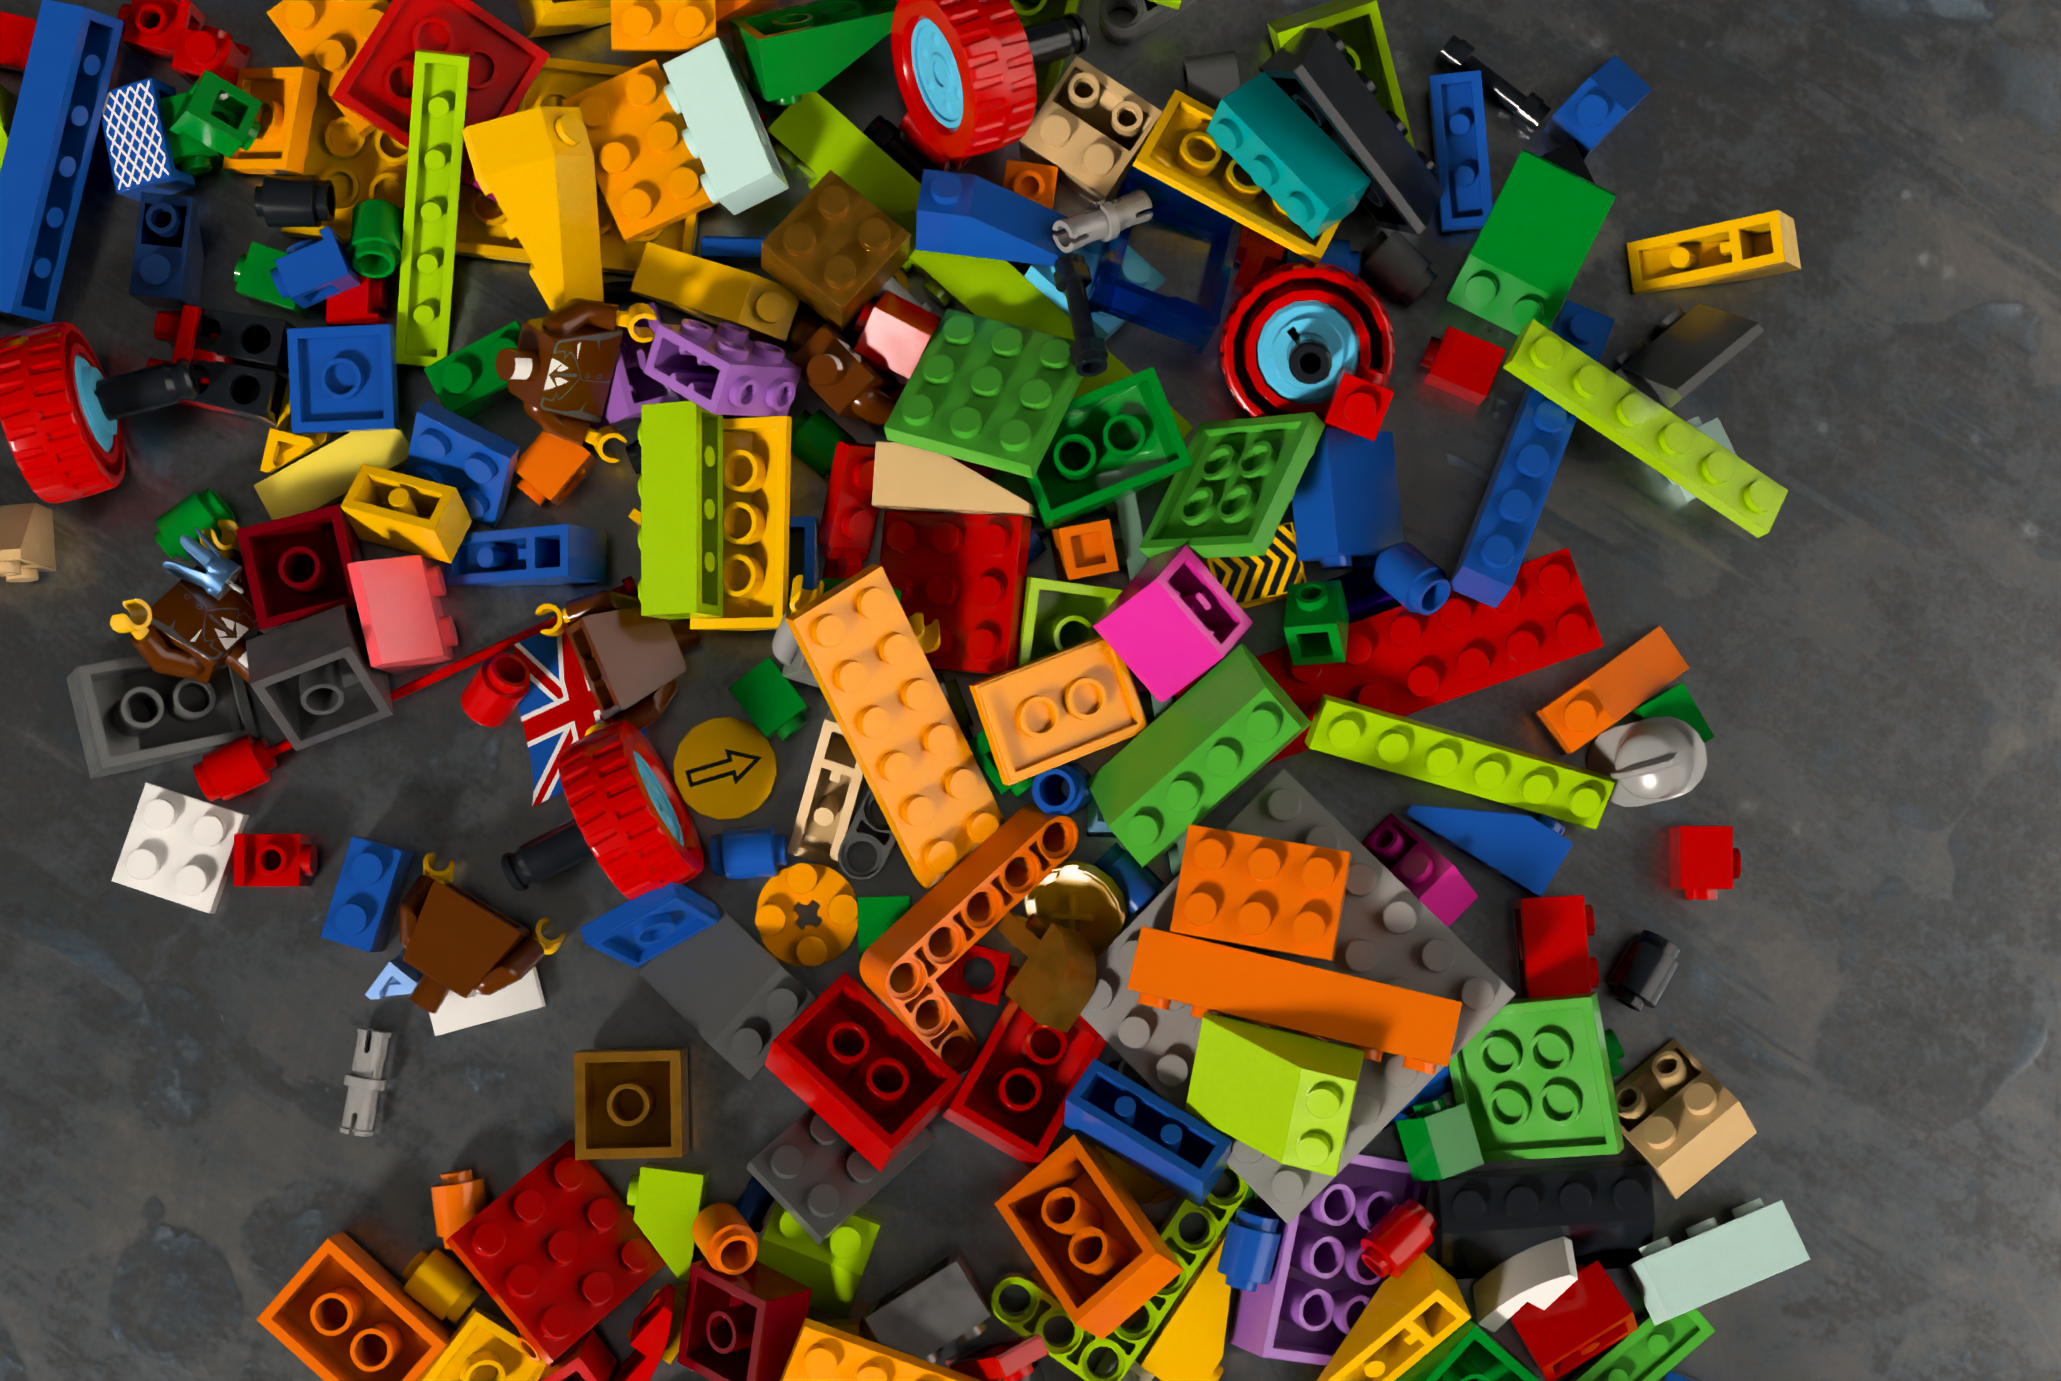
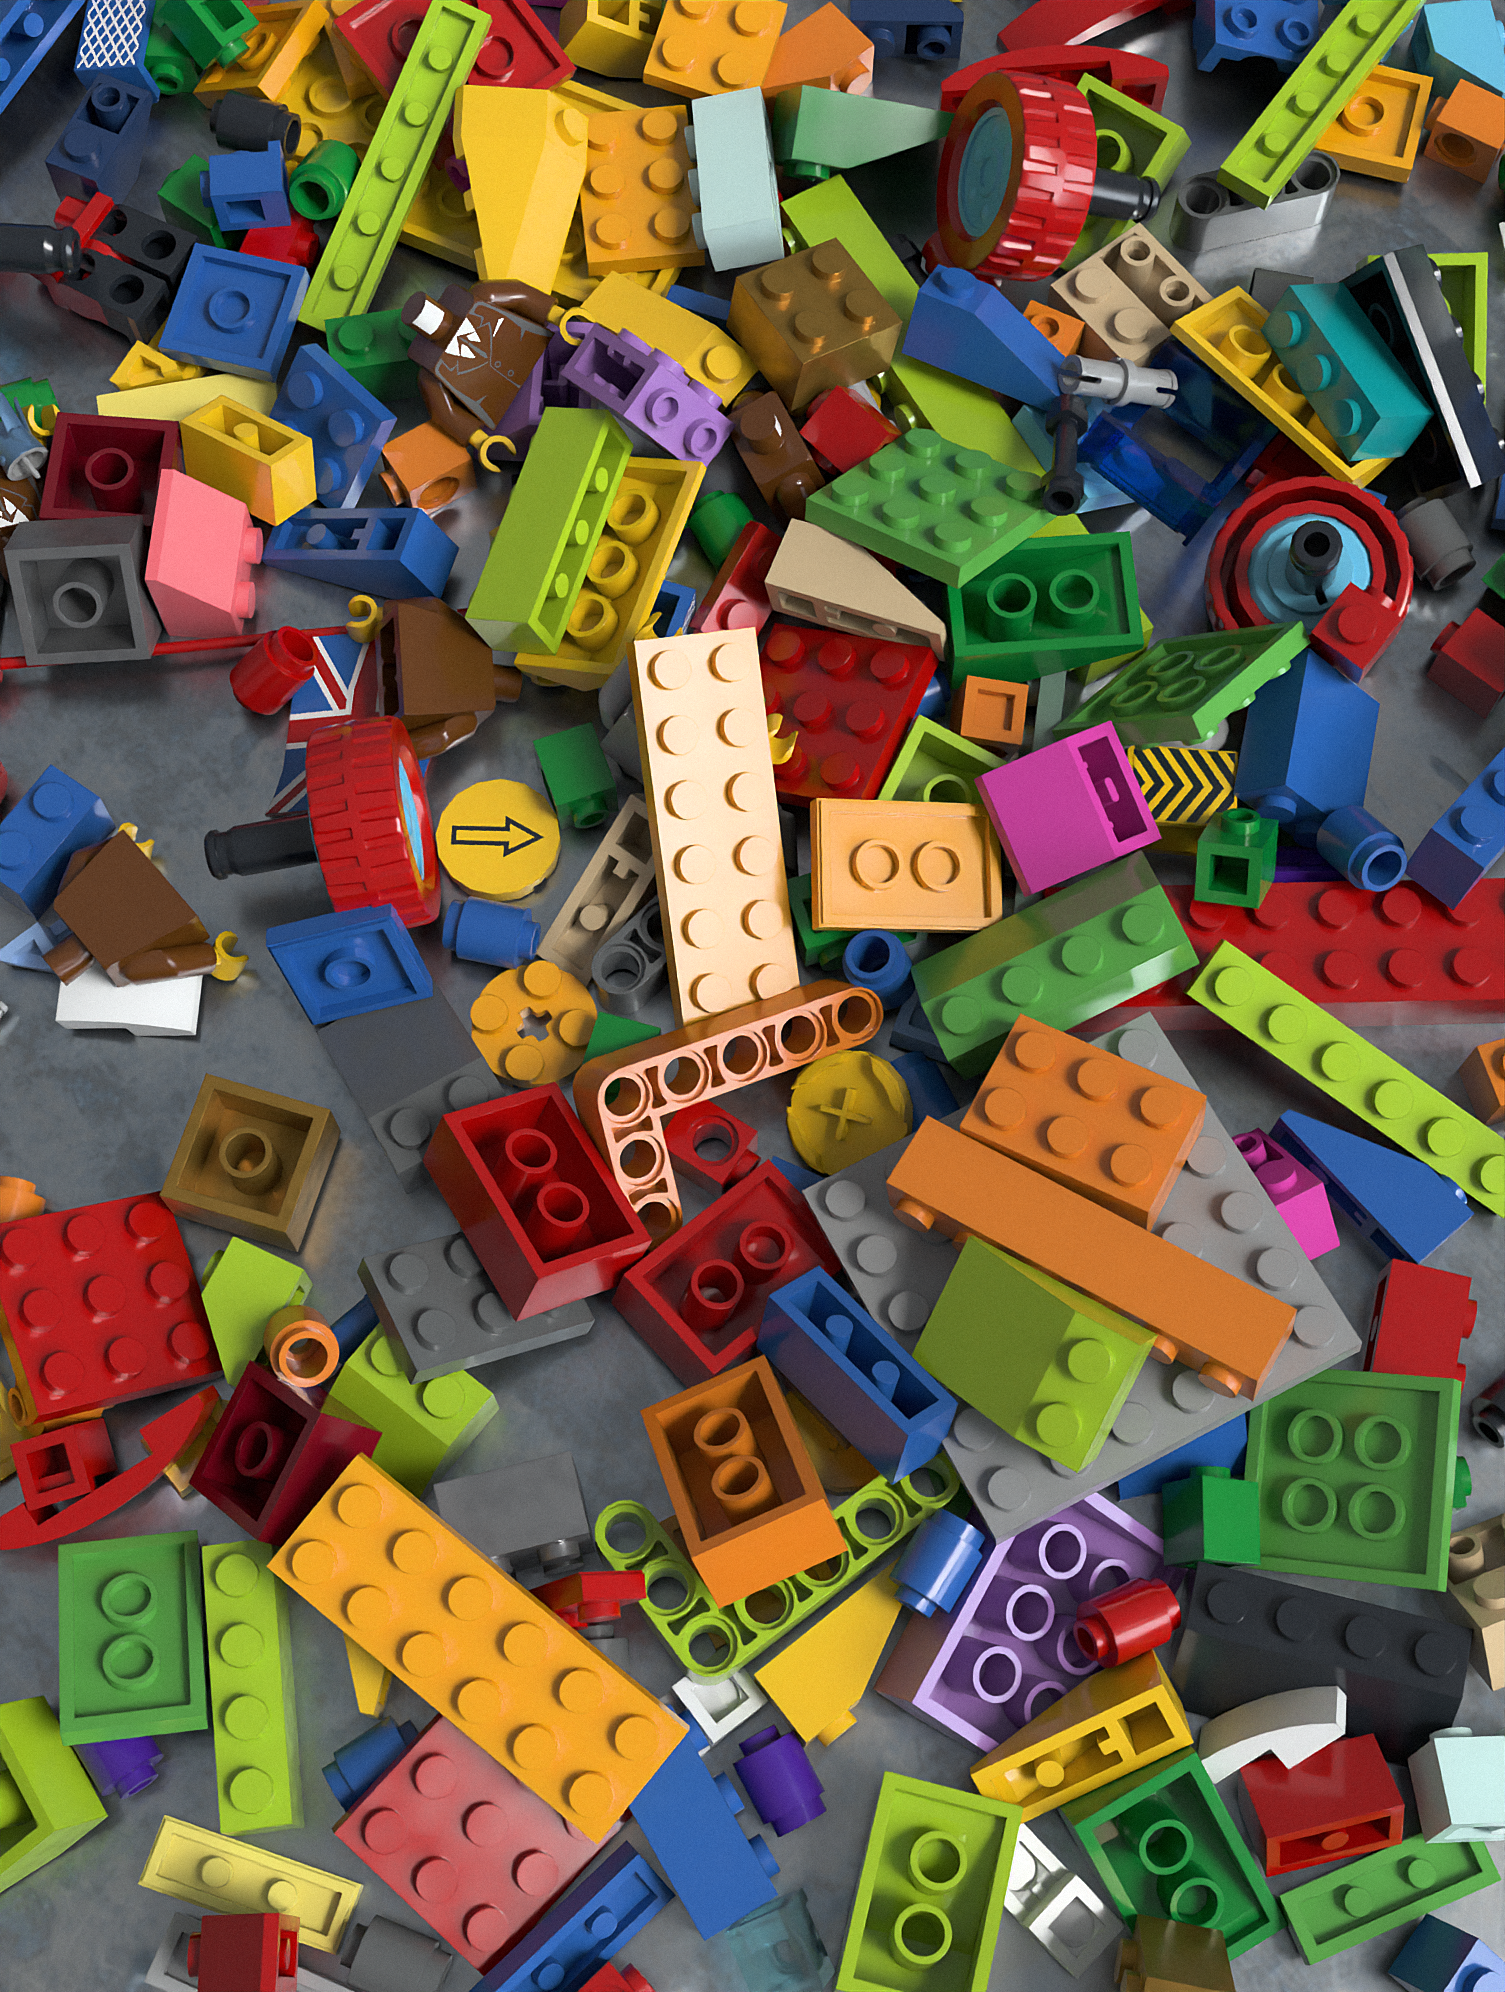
camera: 15 degrees right, 15 degrees down
pearl gold brick [996,911,1096,1033] -> none

